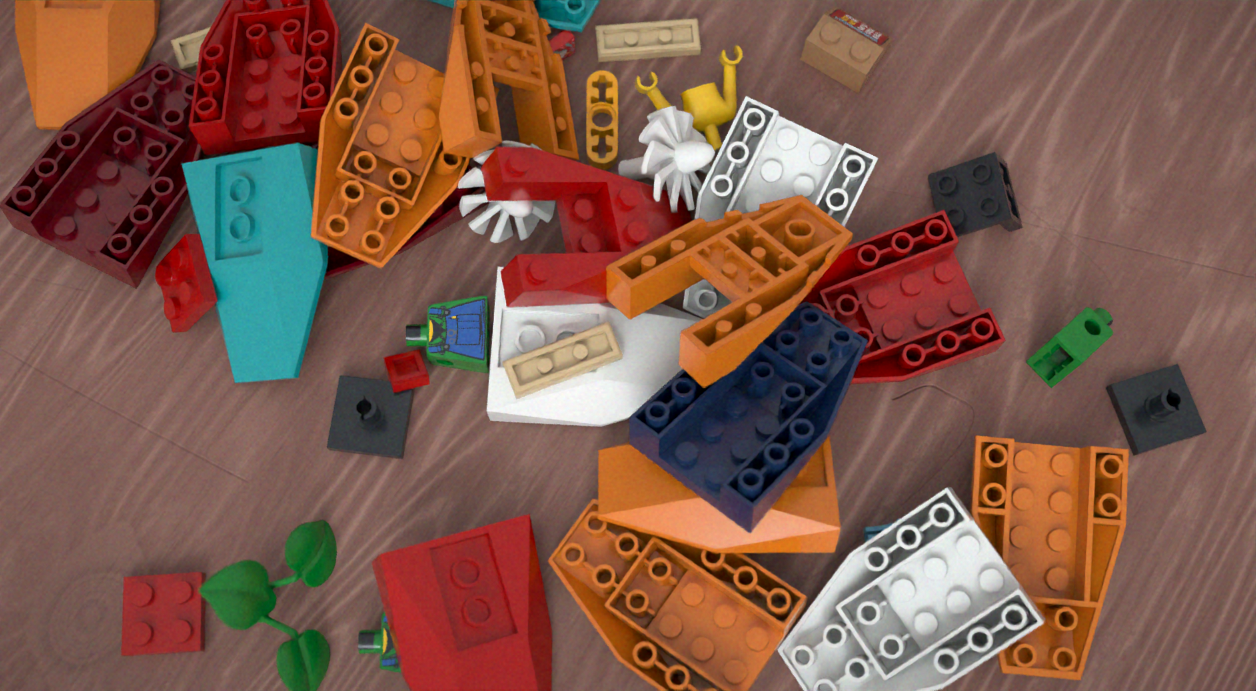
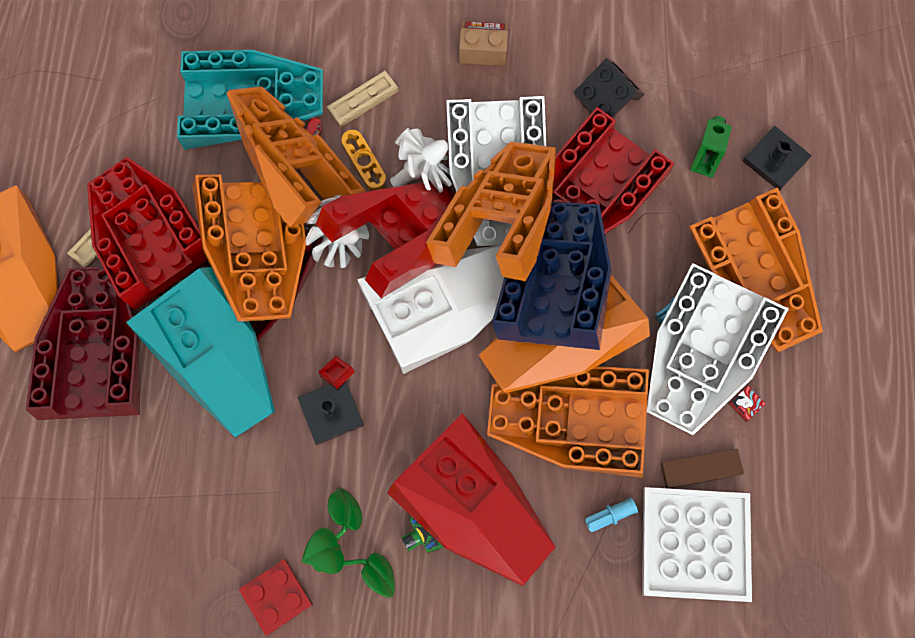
camera: 25 degrees left, 0 degrees up
red plate [155,234,217,333] -> none
torso [406,296,490,373] -> none
tan tile [502,321,623,399] -> none
yellow piece [635,45,743,151] -> none

